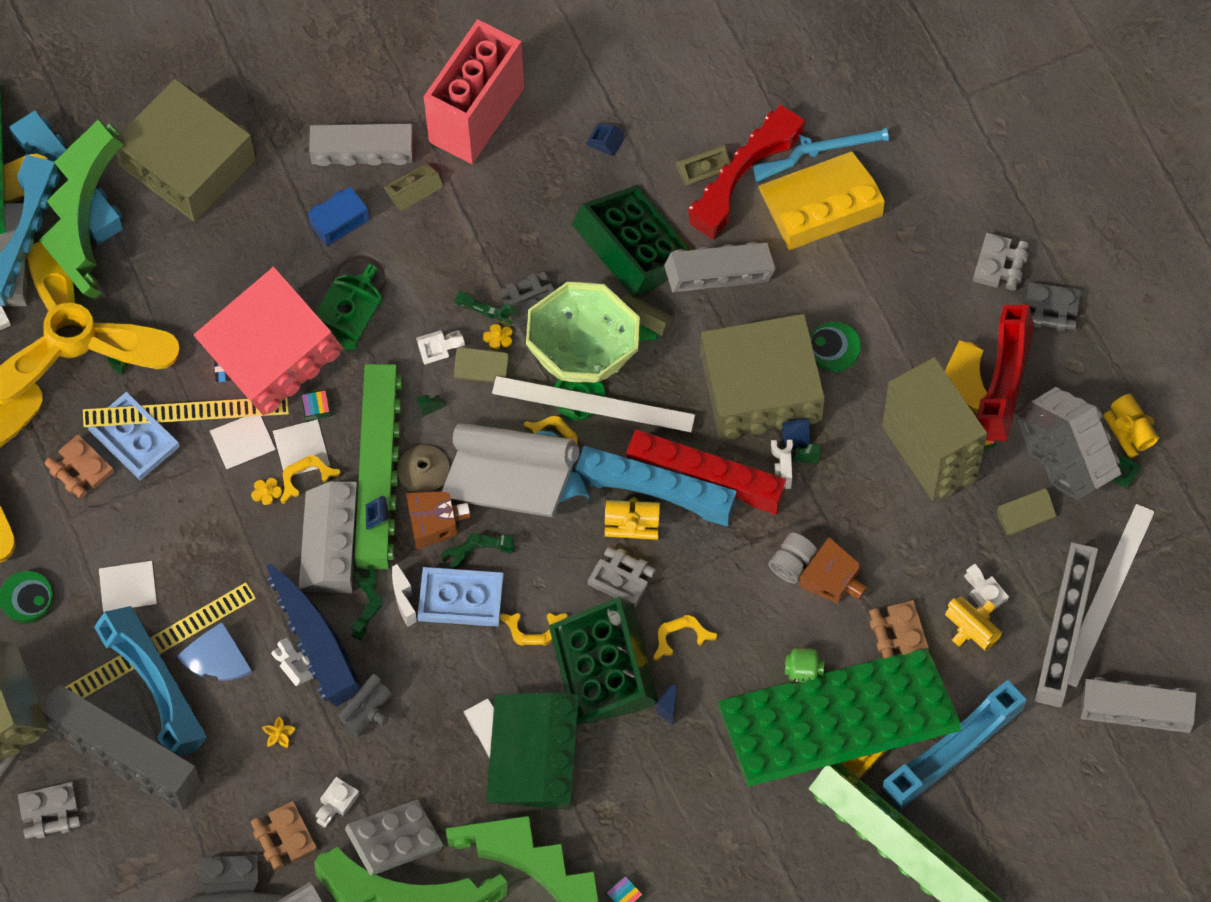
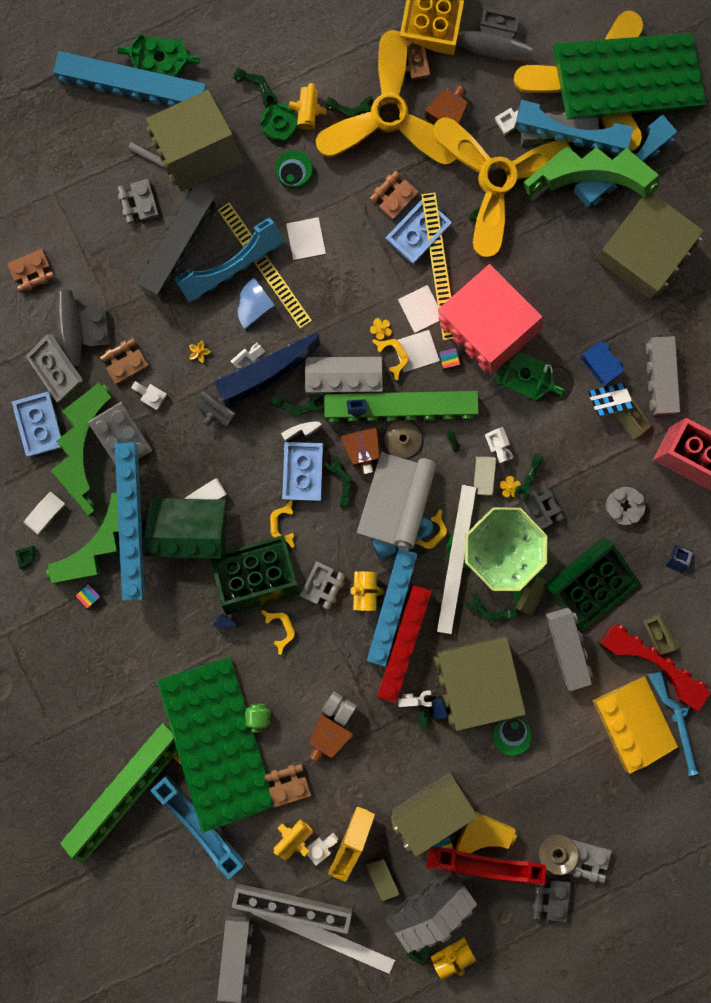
camera: 85 degrees right, 20 degrees up
none -> dark azure brick [114,442,145,600]
none -> yellow arch [328,807,375,882]
none -> dark green piece [465,594,517,621]
none -> dark tan dish [539,835,578,875]
none -> sticker [587,382,634,416]
none -> light grey plate [606,487,645,525]

